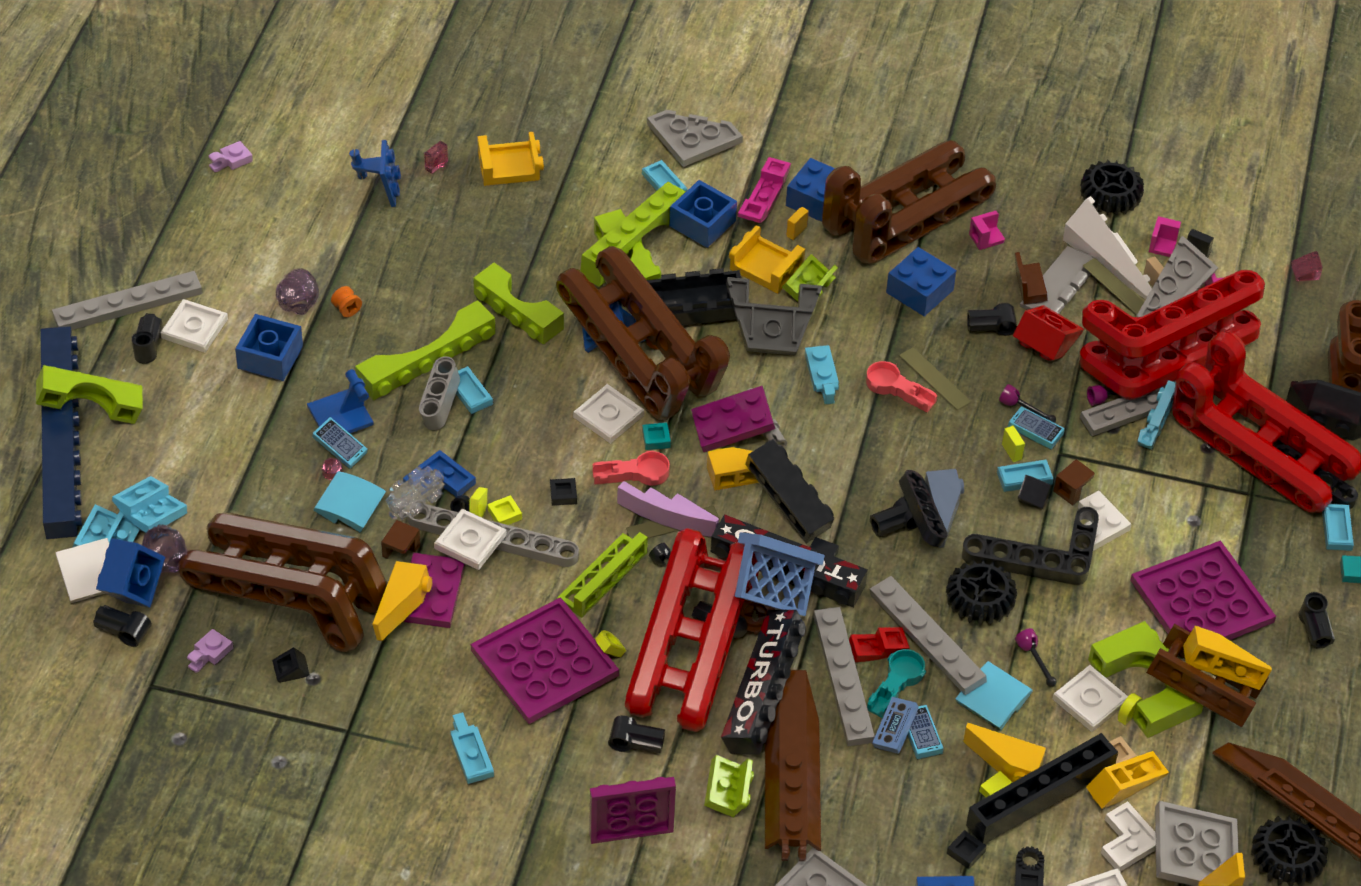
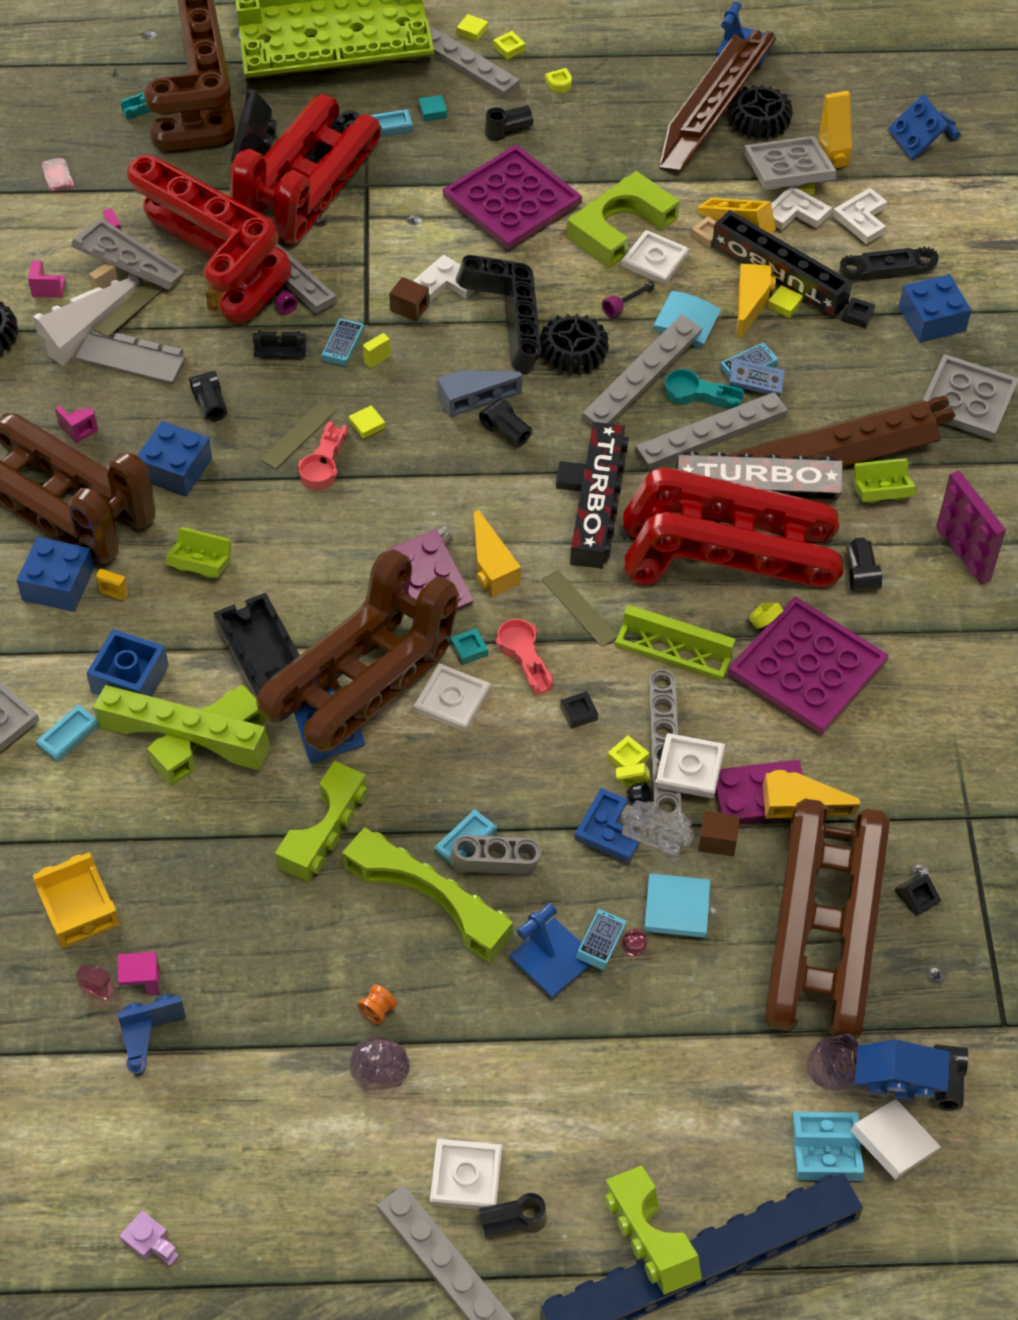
camera: 105 degrees left, 5 degrees up
medium azure slope [112,476,187,535] -> none
lavender plate [187,629,233,673] -> none
blue brick [235,314,303,381] -> none
medium azure hinge [450,712,494,784] -> none
lavender slope [617,481,719,537] -> none
black hinge [649,543,671,566] -> none
dark grey wing [726,277,822,355] -> none
yellow panel [729,225,805,294] -> none
medium blue fence [735,532,825,616] -> none
dark pink slope [738,157,791,223] -> none
black brick [745,439,834,544] -> none
medium azure hinge [805,345,839,404] -> none
red slope [849,627,910,662] -> none
black beam [899,470,948,547] -> none
medium azure tile [997,460,1054,492] -> none
hinge [999,384,1056,423] -> none
red slope [1013,305,1084,361] -> none
reddish brown panel [1015,252,1048,305] -> none
black slope [1018,475,1051,509] -> none
neon yellow tile [1118,693,1143,725] -> none
medium azure hinge [1138,380,1175,450] -> none
reddish brown fence [1146,623,1269,727] -> none
yellow slope [1183,626,1272,690] -> none
black tile [1187,229,1214,258] -> none
none -> dark pink panel [118,952,160,995]
none -> black hinge [253,330,307,357]
none -> neon yellow tile [349,405,386,439]

